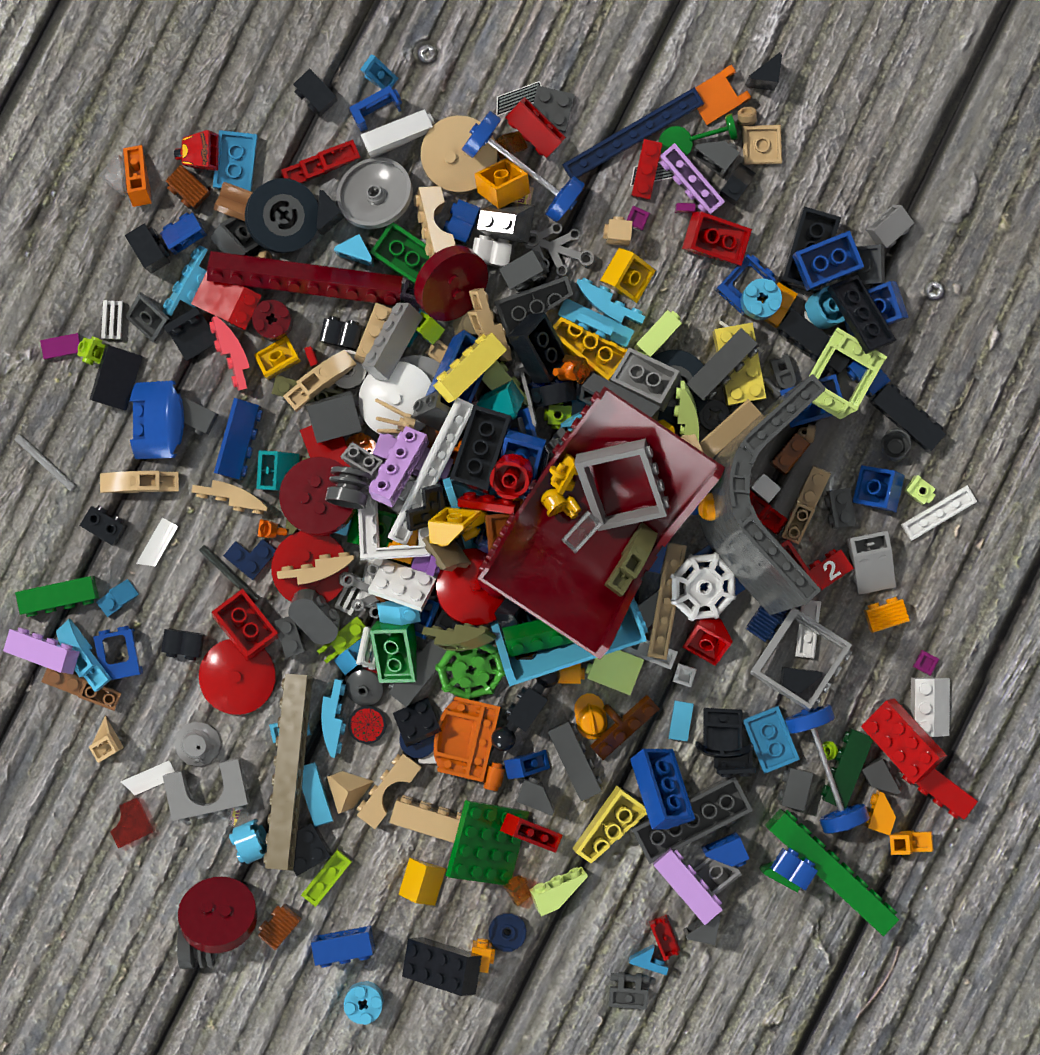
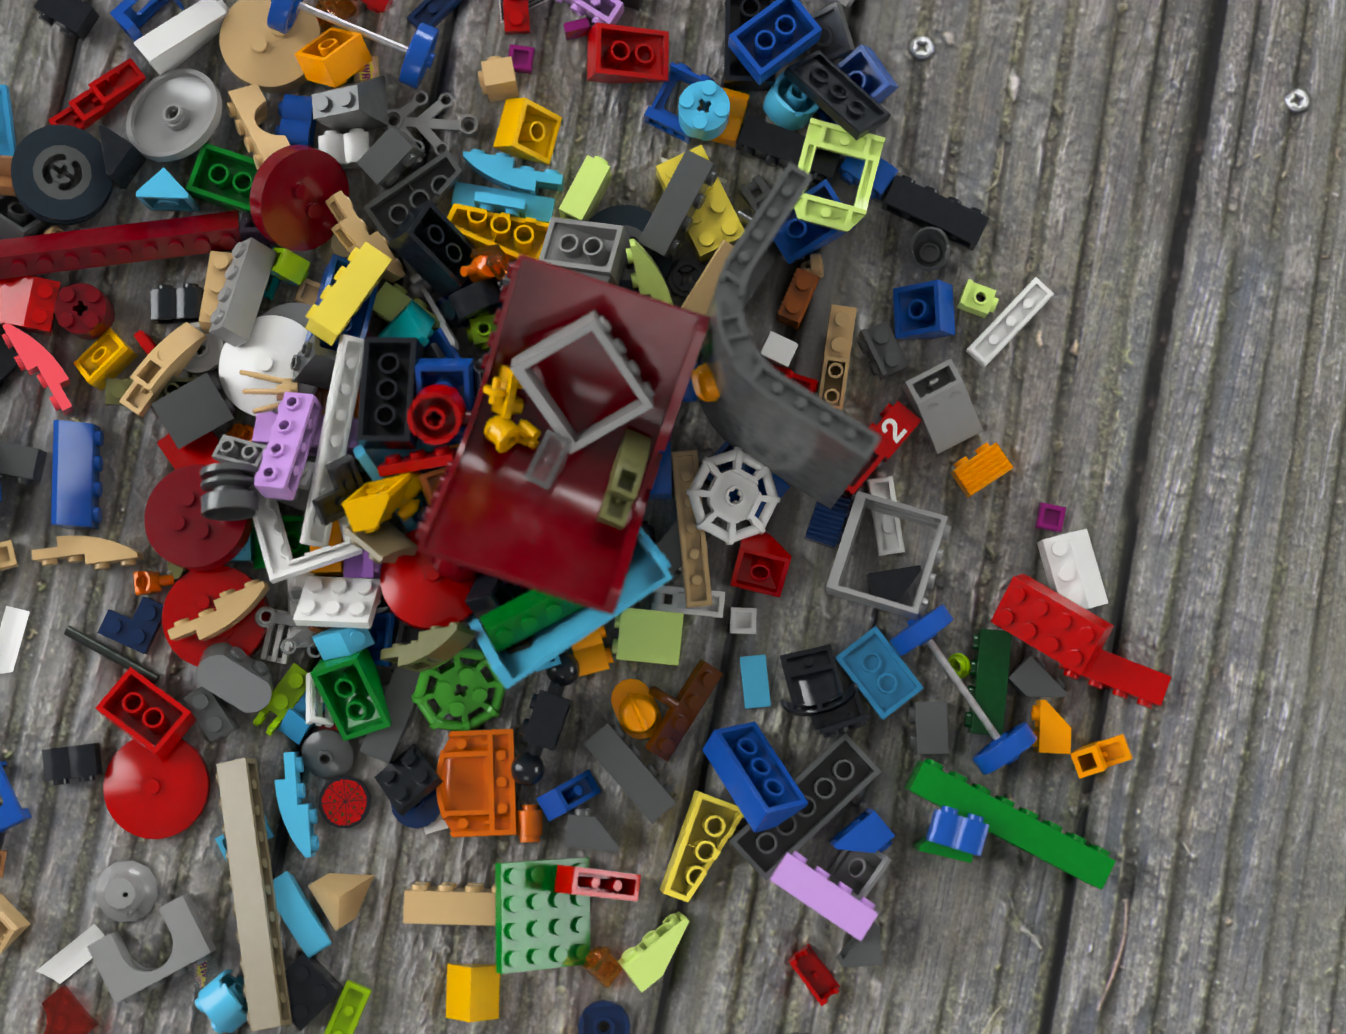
camera: 15 degrees left, 5 degrees down
teal slope [256,450,300,491] -> none
tan arch [357,752,422,829] -> none
dark azure slope [629,944,669,975] -> none

